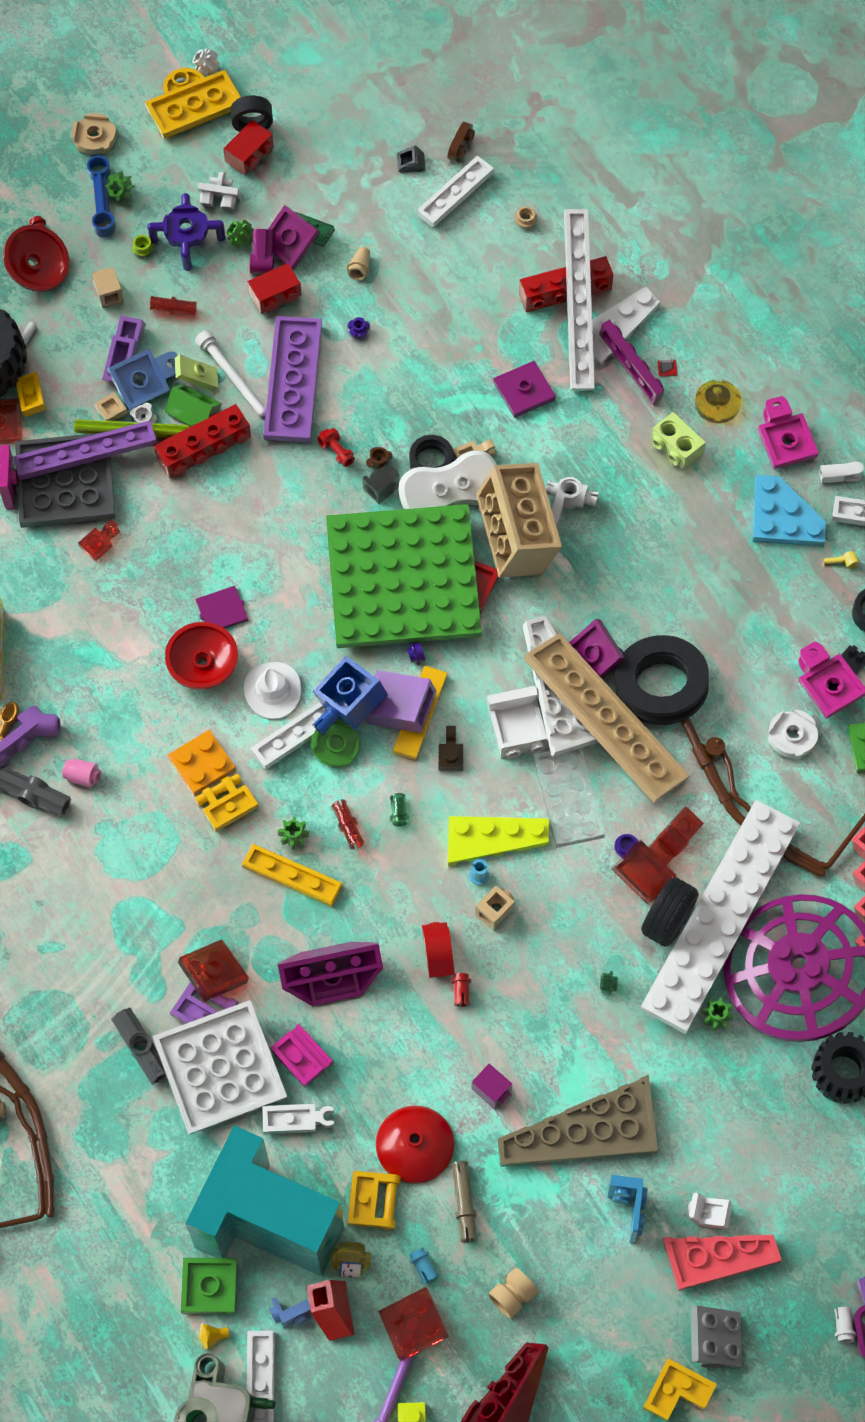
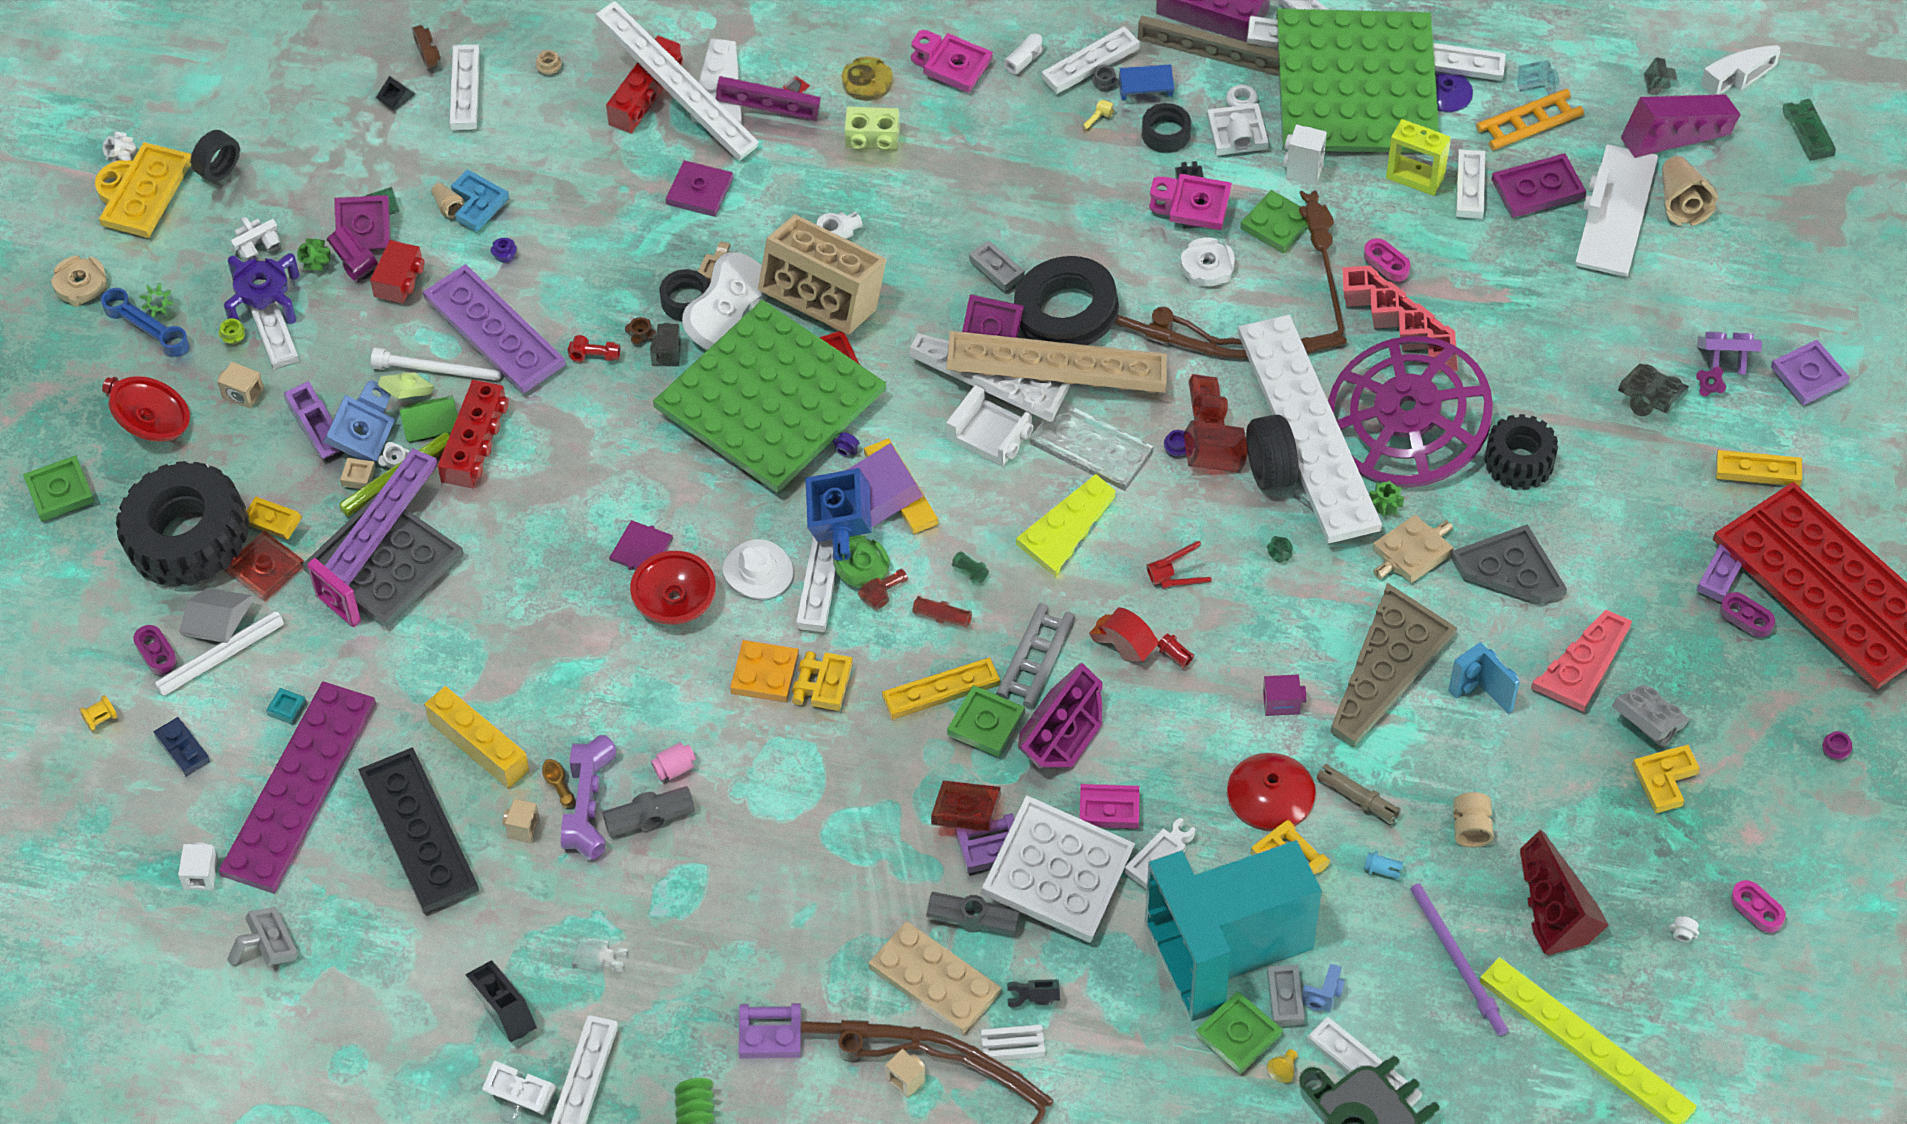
camera: 45 degrees left, 10 degrees down
clear red plate [78,519,120,562] -> none
clear red pin [149,295,197,316] -> none
red brick [223,120,274,175] -> none
bright green gear [278,817,309,850] -> none
red slope [307,1279,355,1341] -> none
clear yellow head [332,1242,371,1278] -> none
clear red plate [378,1287,449,1361] -> none
dark brown plate [438,726,463,770] -> none
medium azure pin [469,859,489,885] -> none
tan brick [475,886,515,931] -> none
white bracket [688,1193,733,1229] -> none
medium azure plate [753,475,826,547] -> none
white pin [834,1307,857,1344] -> none
none -> white tile [249,301,299,370]
none -> dark azure plate [451,169,510,232]
none -> clear red bar [857,568,908,610]
none -> tan plate [868,921,1001,1036]
none -> bright green plate [947,685,1025,757]
none -> light grey plate [969,240,1025,292]
none -> white tile [981,1025,1045,1061]
none -> light grey bar [996,603,1075,709]
none -> black plate [1007,979,1060,1007]
none -> red plant [1146,541,1212,589]
none -> light grey plate [1267,965,1304,1026]
none -> tan plate [1373,514,1454,583]
none -> dark grey plate [1451,524,1567,604]

